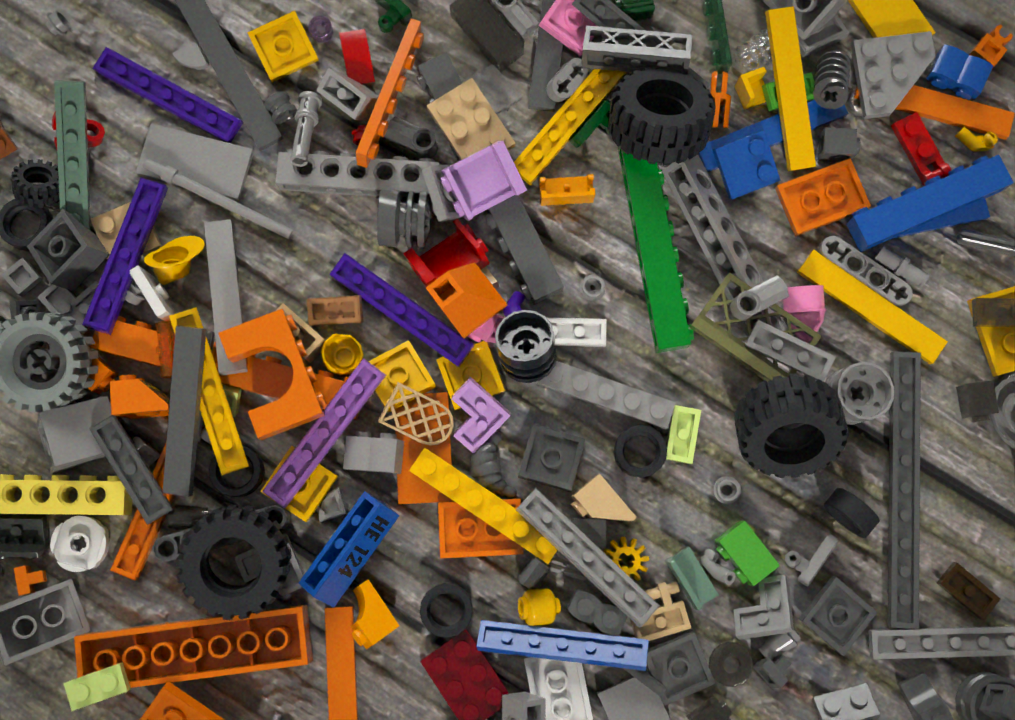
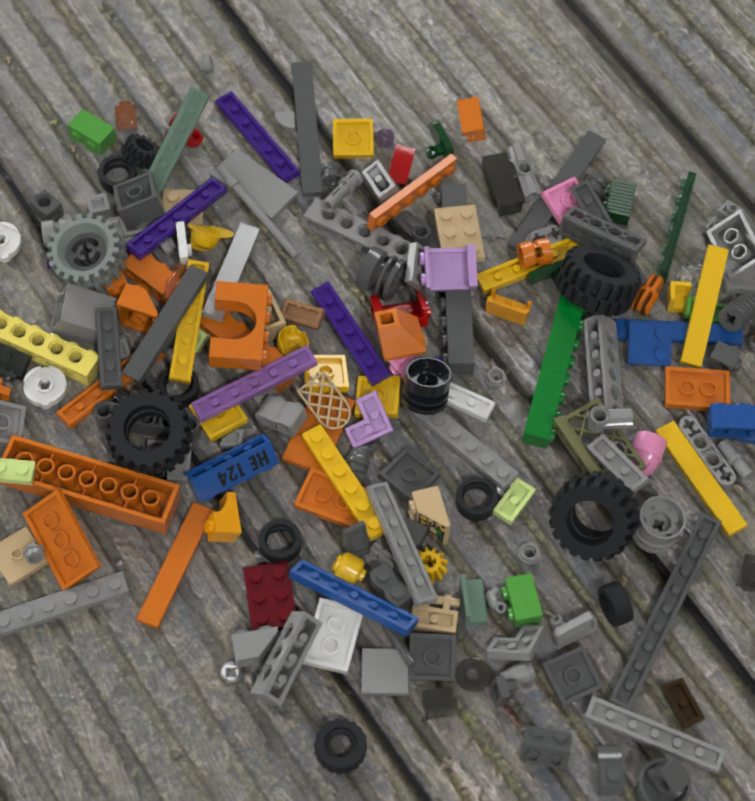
camera: 25 degrees right, 20 degrees down
none -> orange wheel [517,238,553,270]

